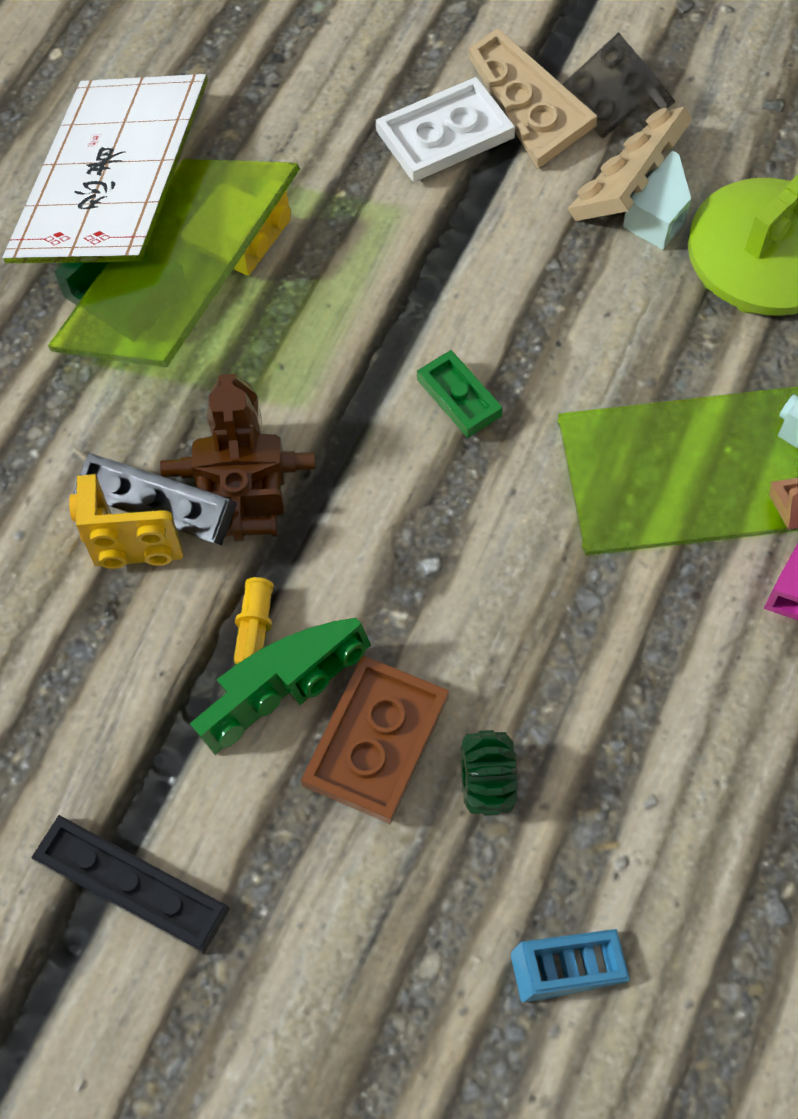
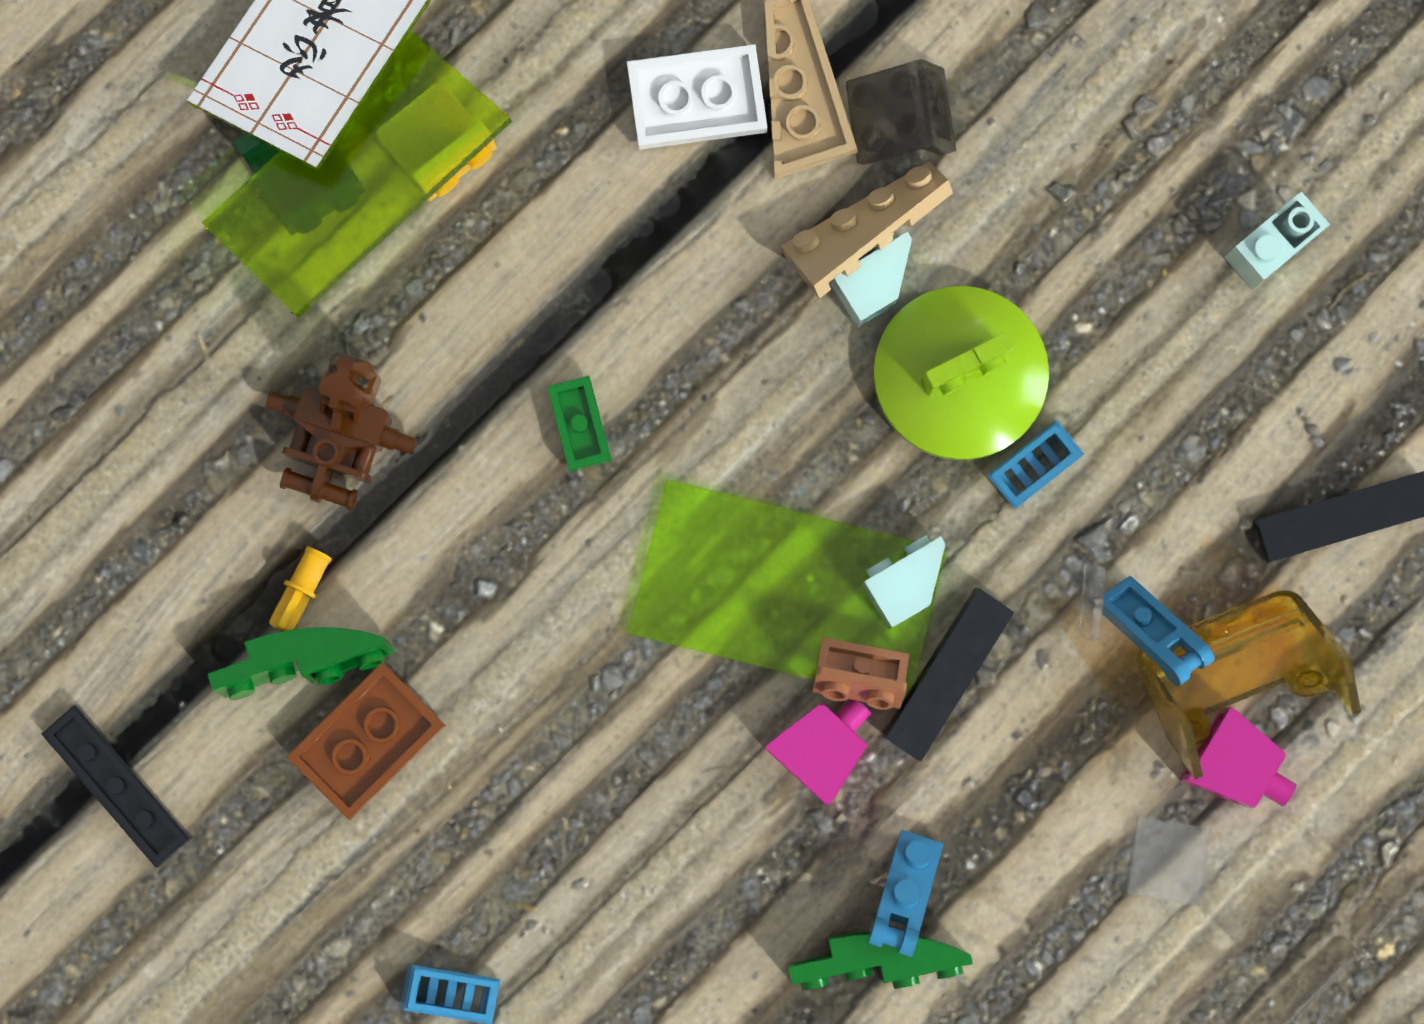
camera: 15 degrees right, 20 degrees up
yellow bracket [69,474,183,569] -> none
tile [73,452,237,546] -> none
dark green gear [460,730,518,816] -> none

